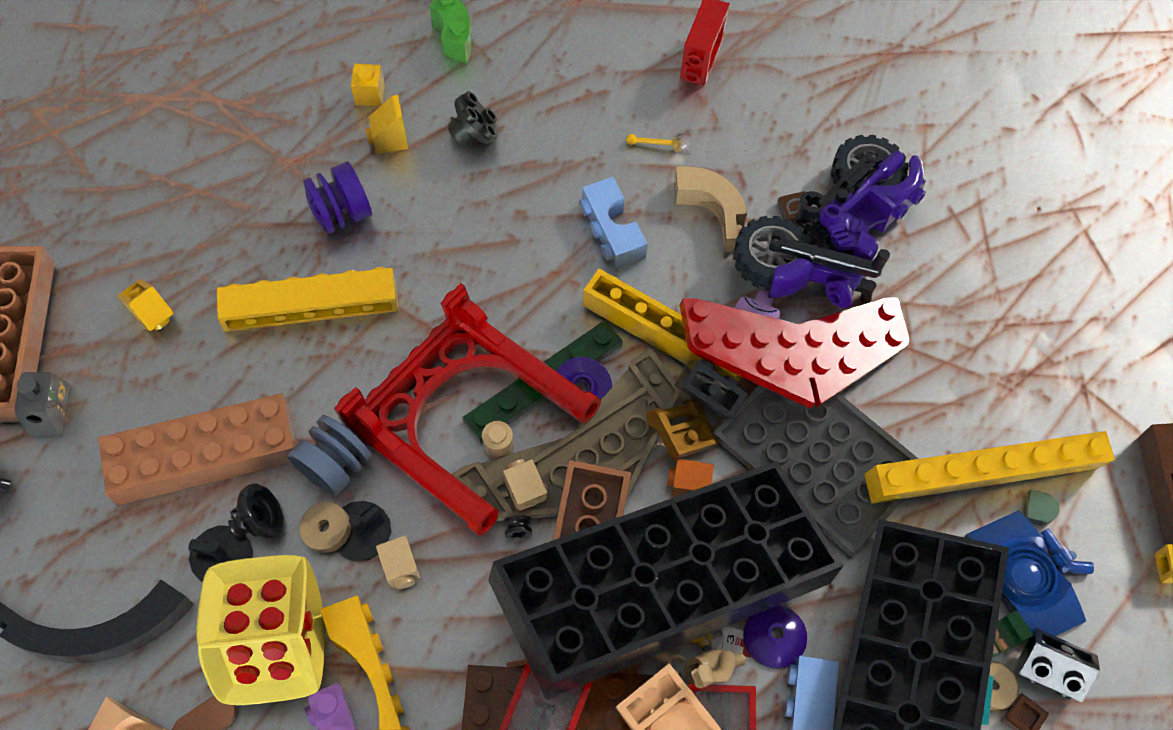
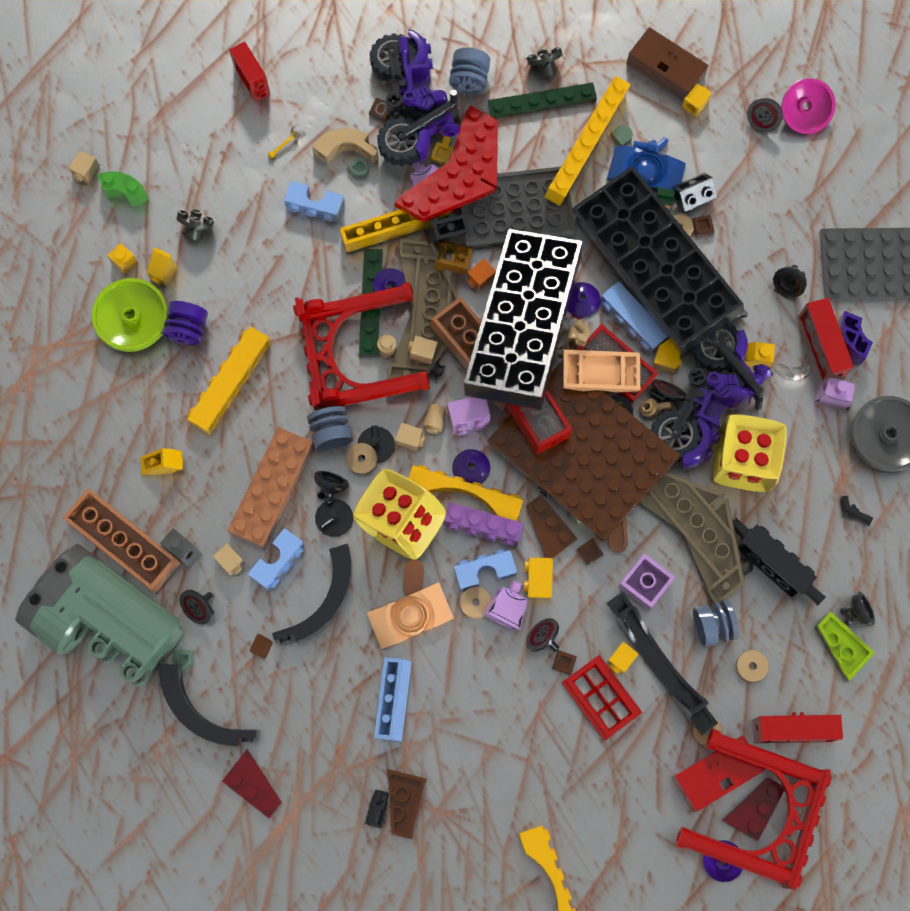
camera: 50 degrees left, 10 degrees up
none -> lime dish [92,278,168,352]
none -> tan brick [213,543,245,576]
none -> light blue arch [248,528,304,591]
none -> sand green tile [347,156,369,179]
none -> tan brick [423,404,447,434]
none -> yellow plate [431,136,454,165]
none -> lavender brick [447,397,490,436]
none -> sand blue wheel [449,47,491,94]
none -> dark purple dish [452,449,490,484]
none -> dark green plate [487,82,597,119]
none -> pearl dark grey plate [526,47,563,78]

